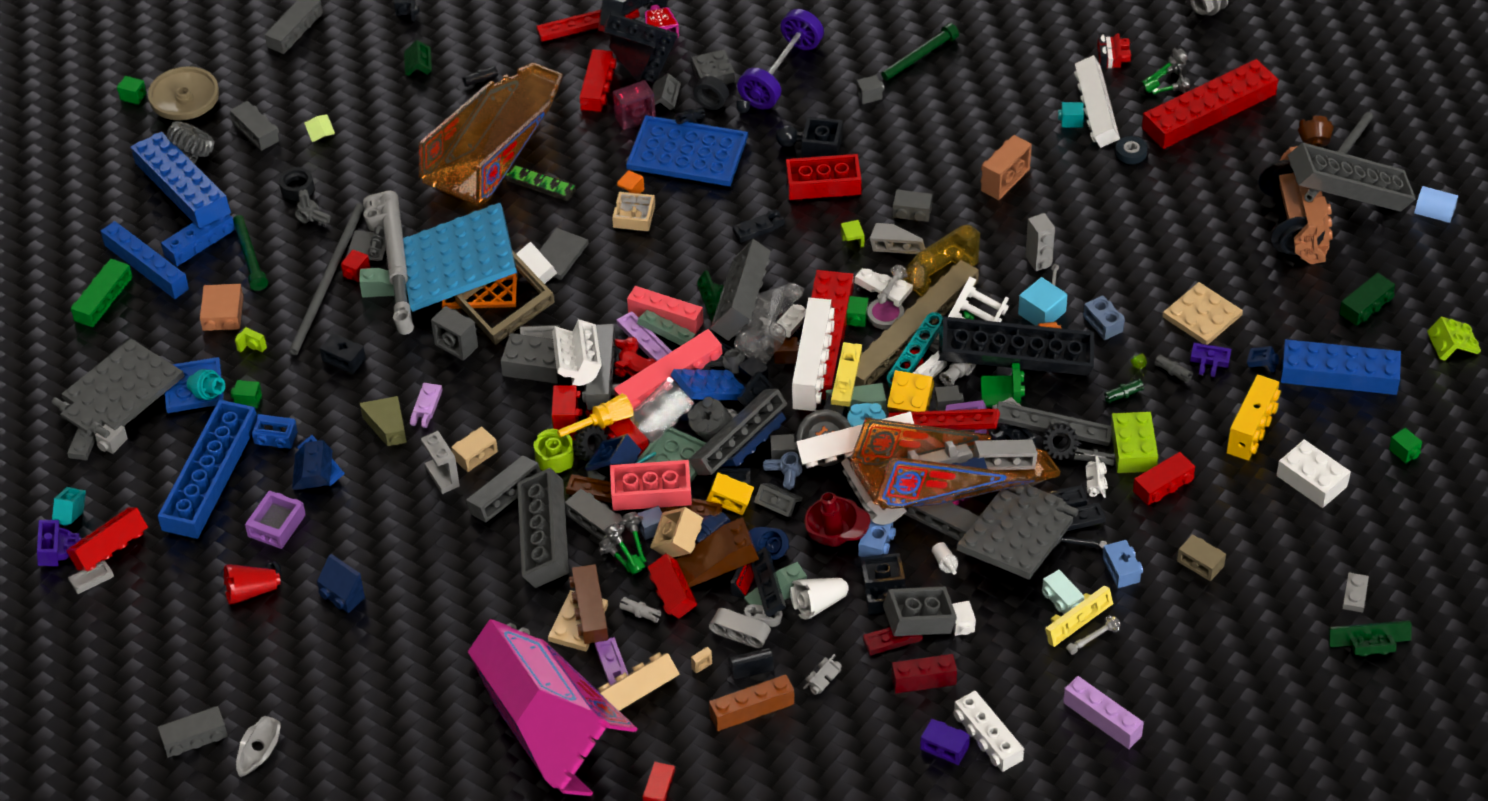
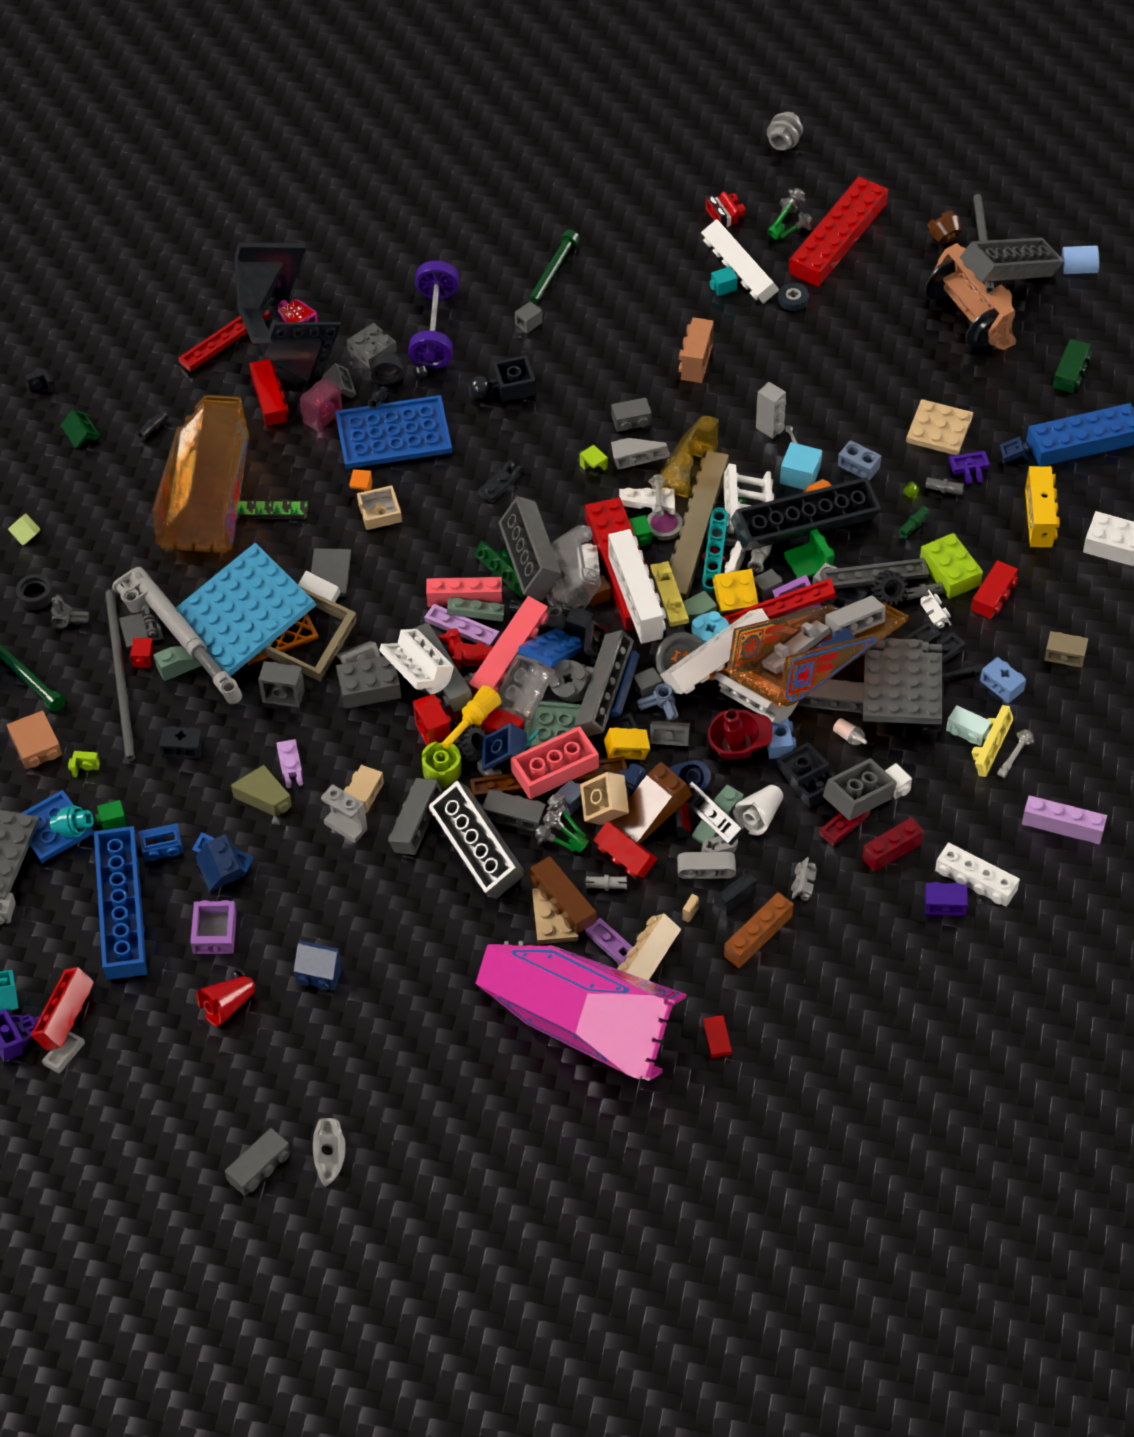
camera: 25 degrees left, 5 degrees up
red brick [786,154,861,200] -> none

